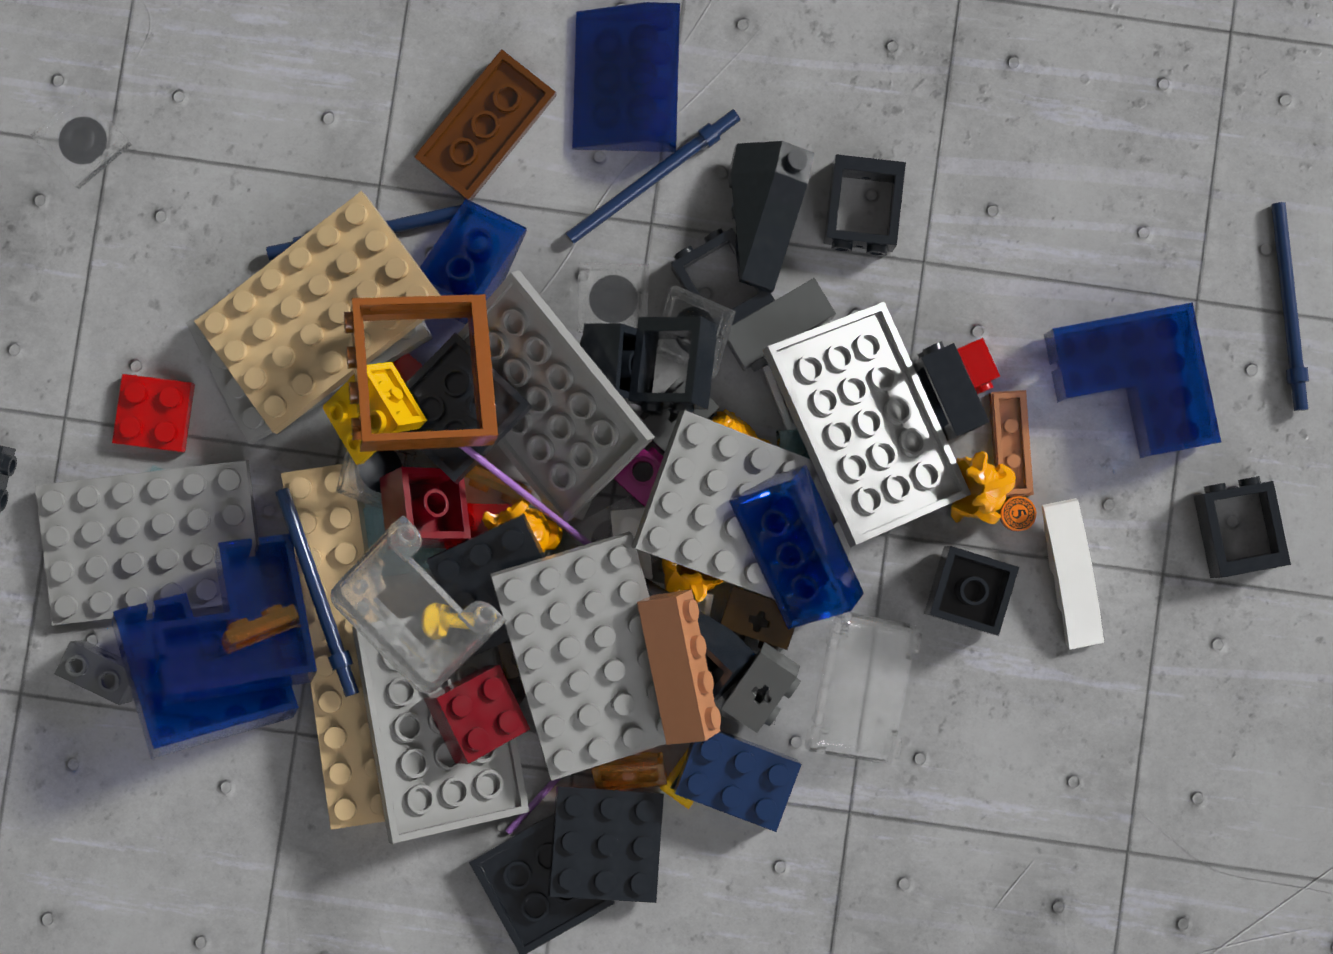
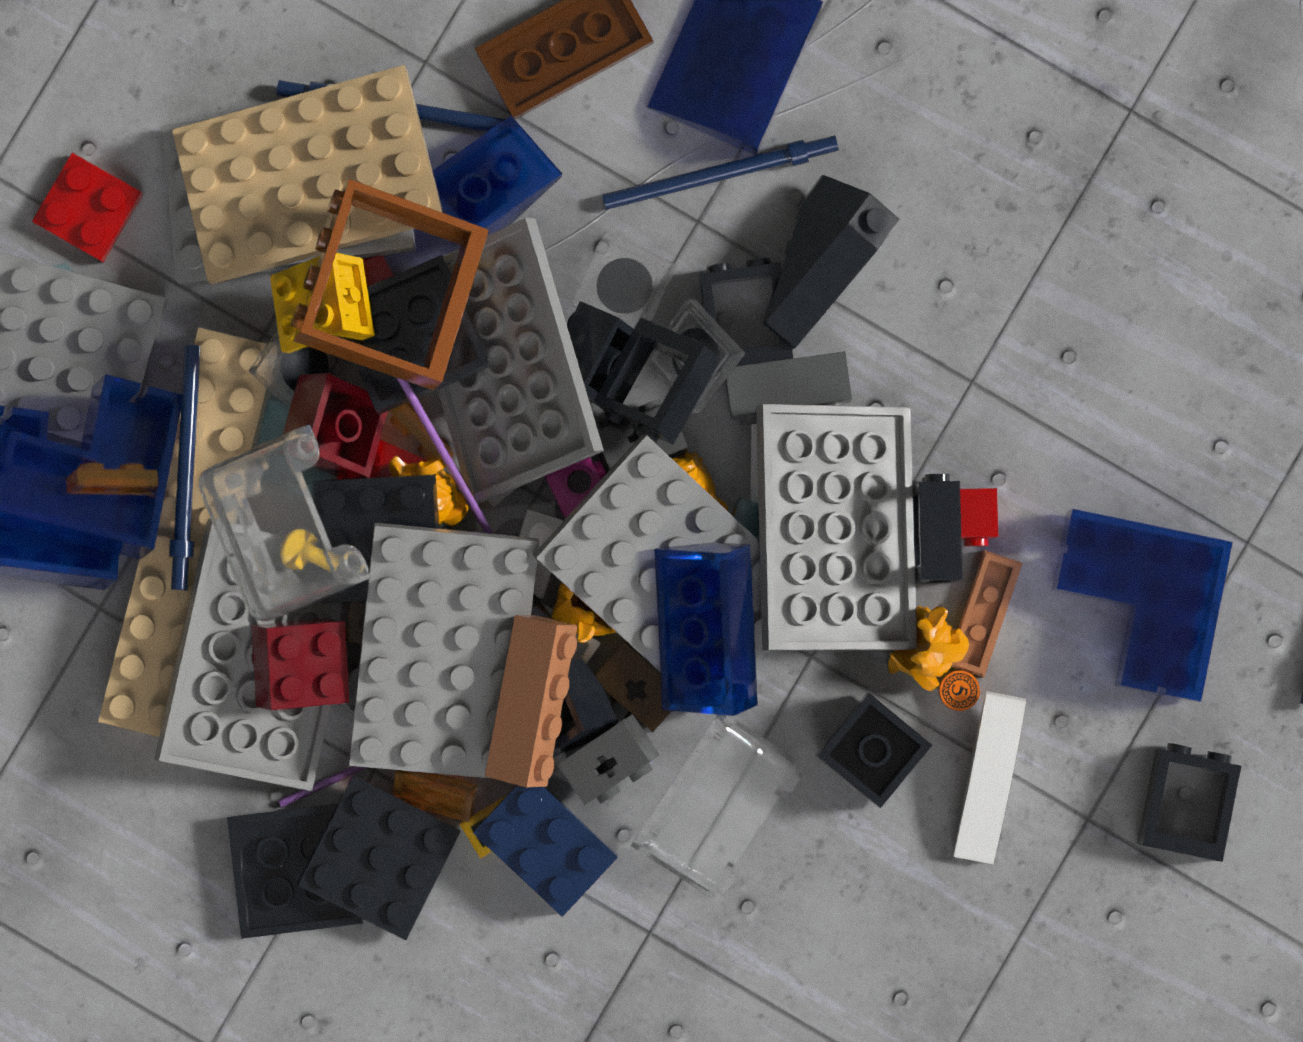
camera: 20 degrees right, 0 degrees up
black window [824,154,906,256] -> none

